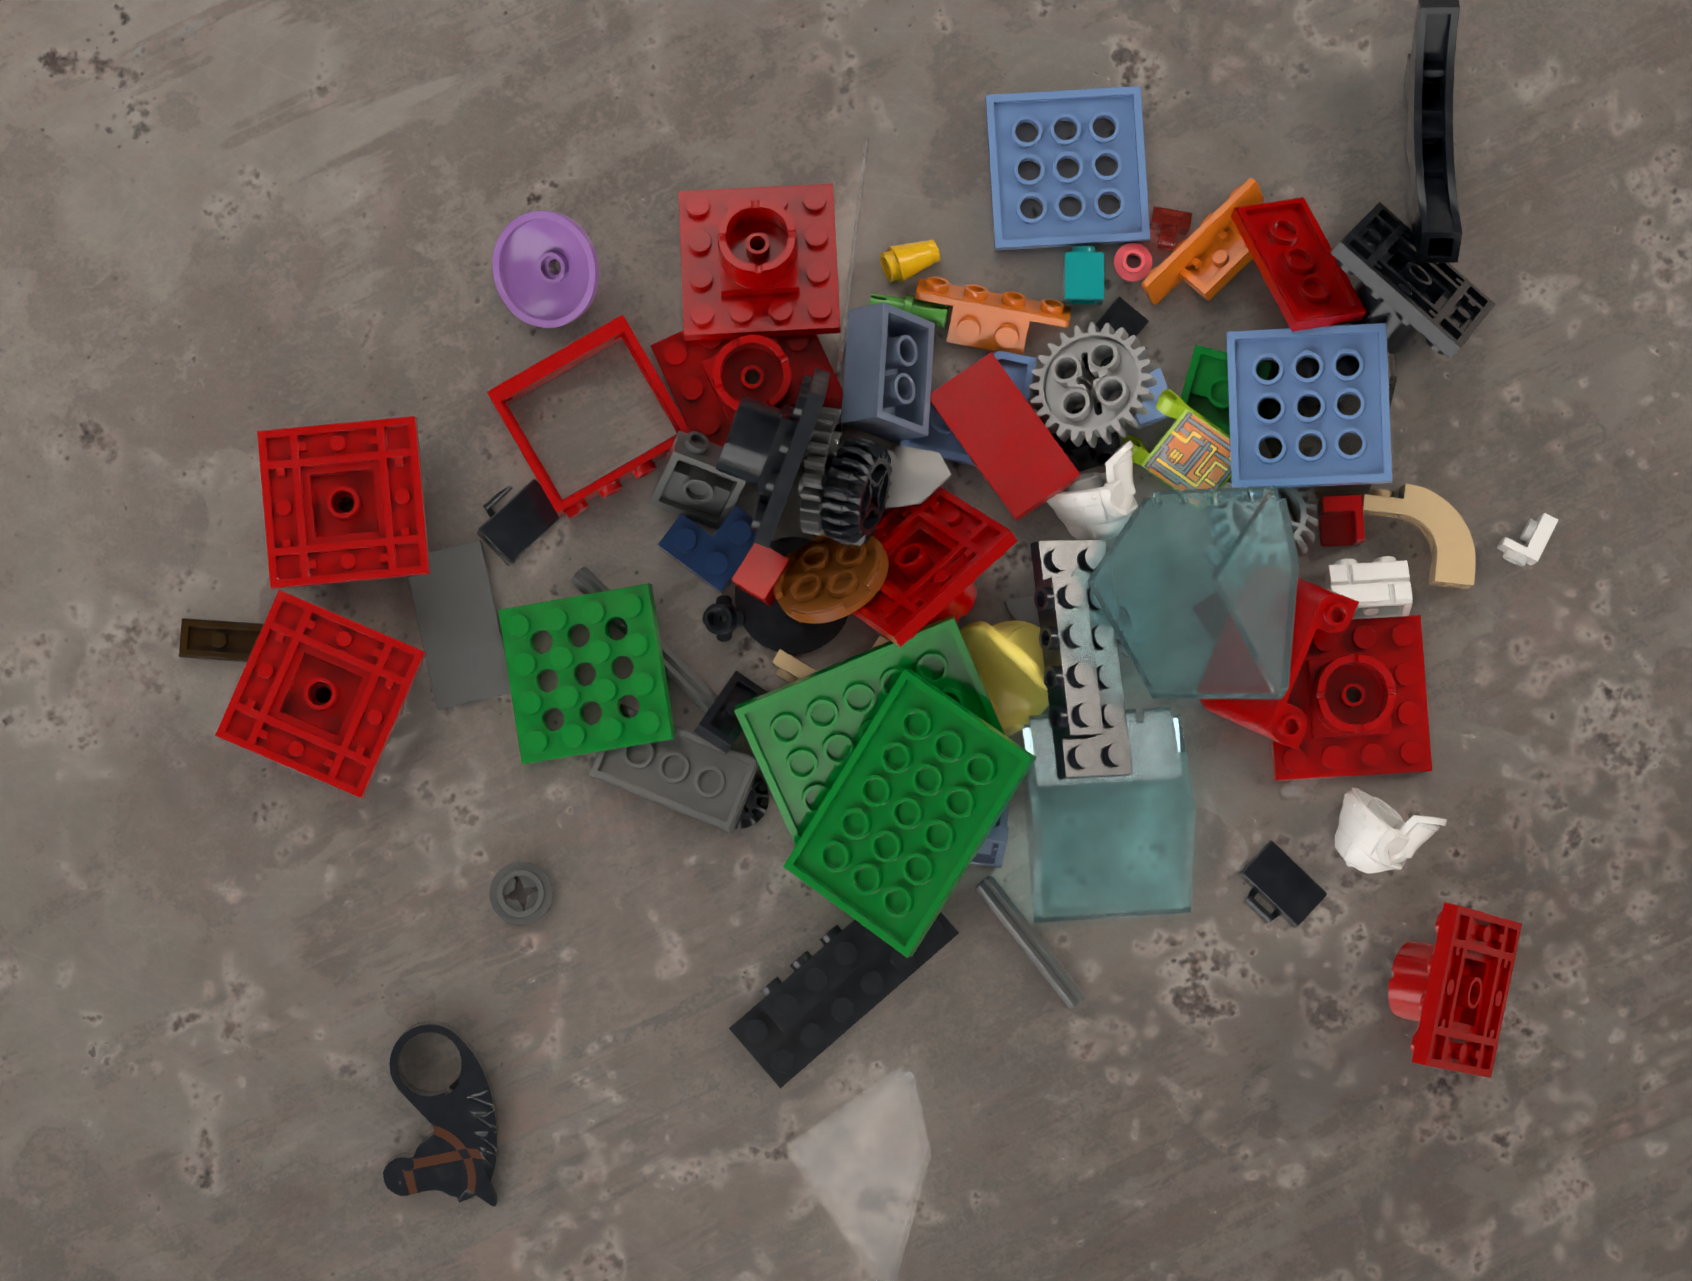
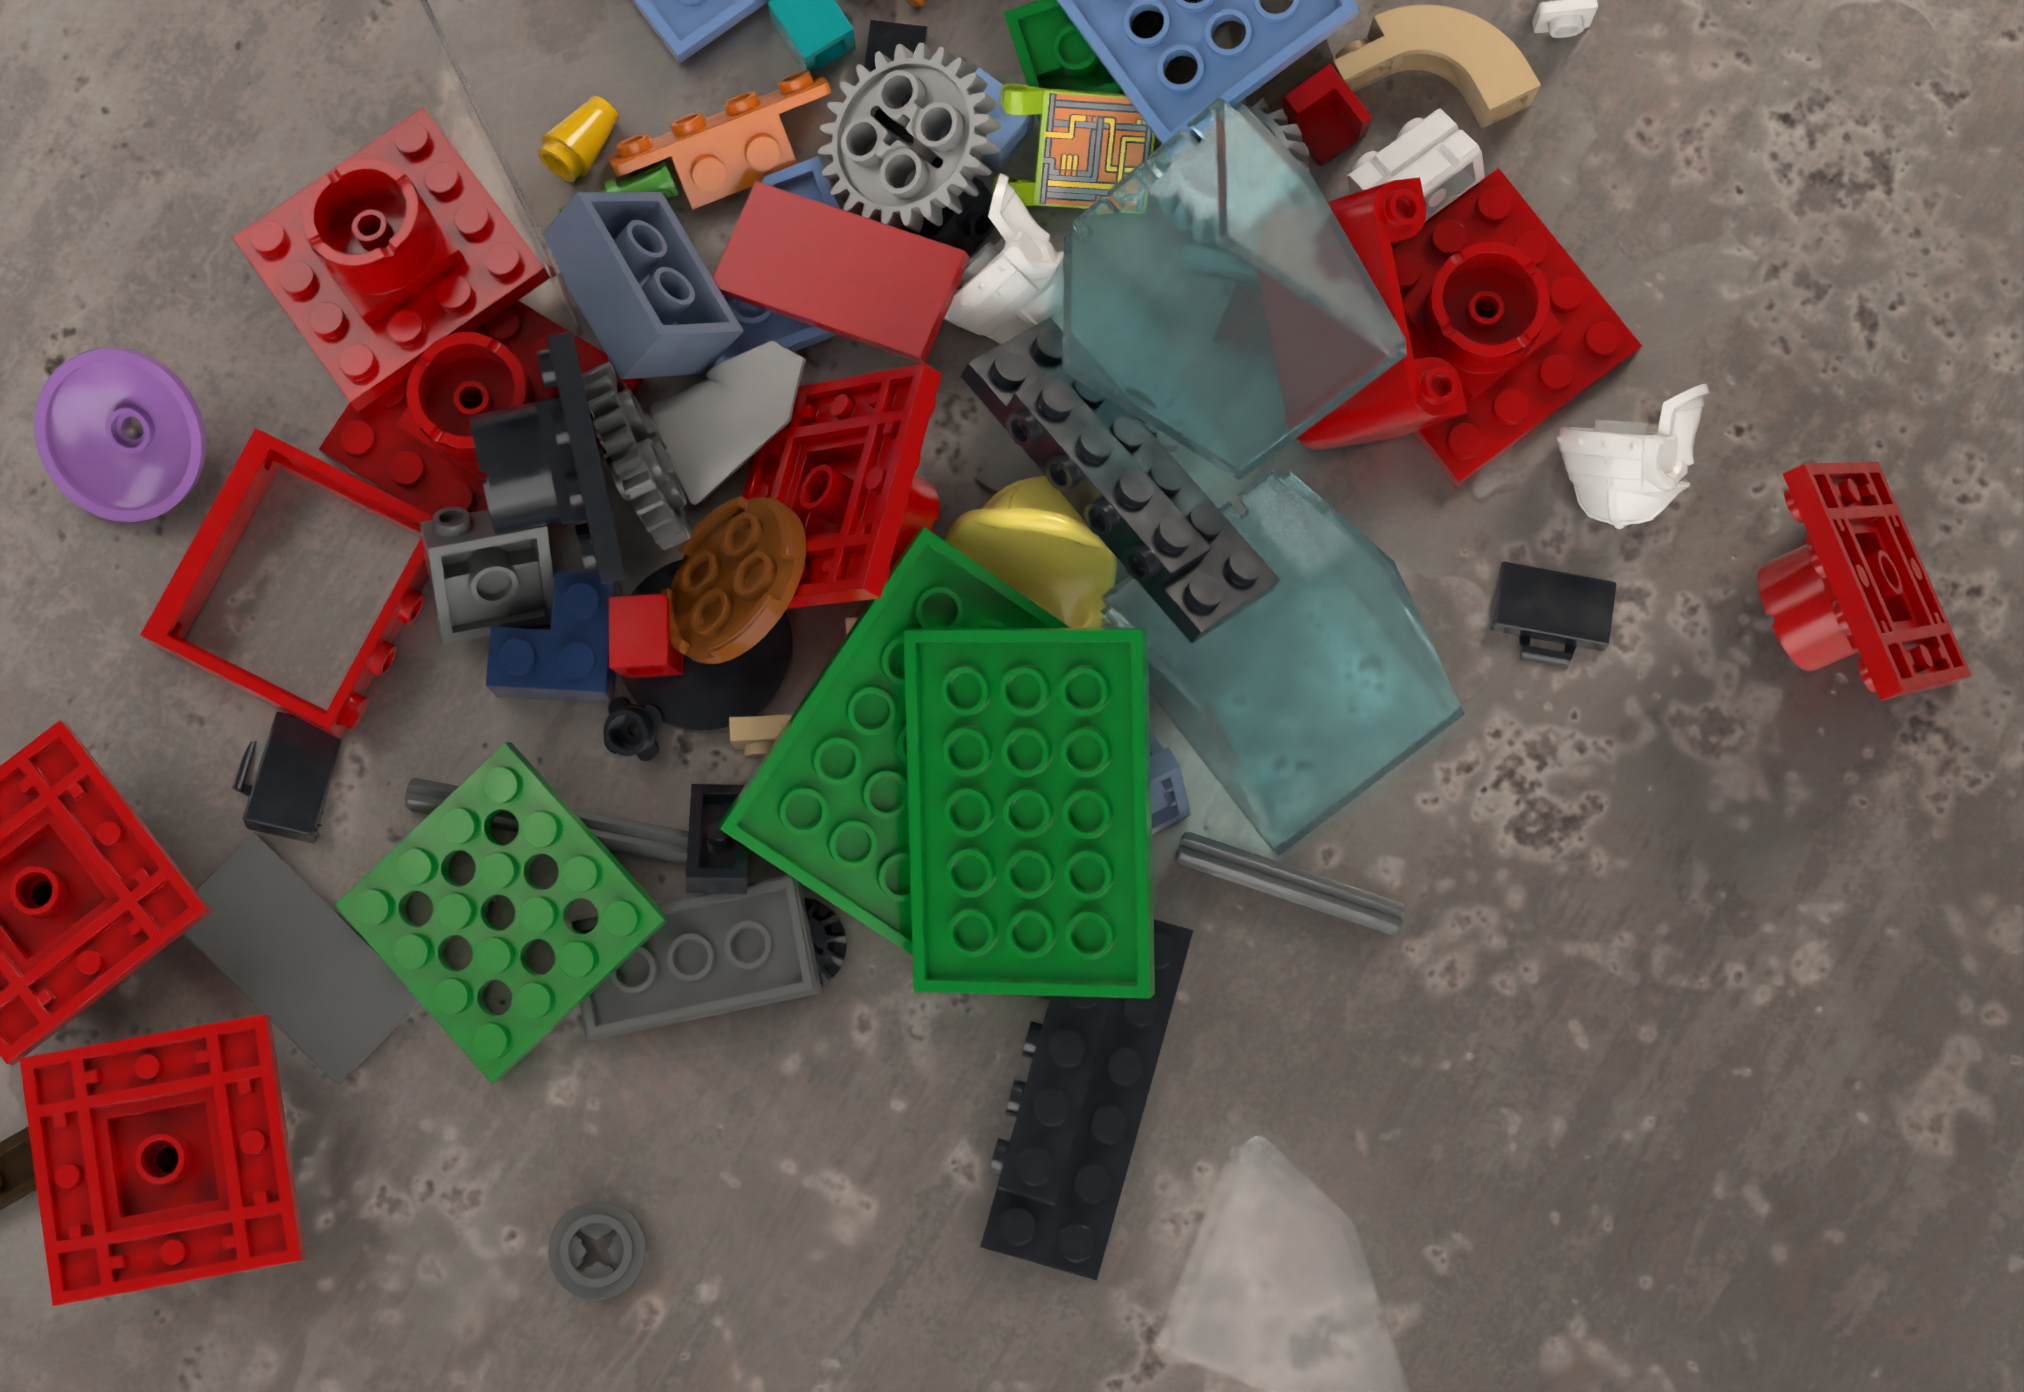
camera: 35 degrees left, 5 degrees down
black gear [820,438,892,546] -> none

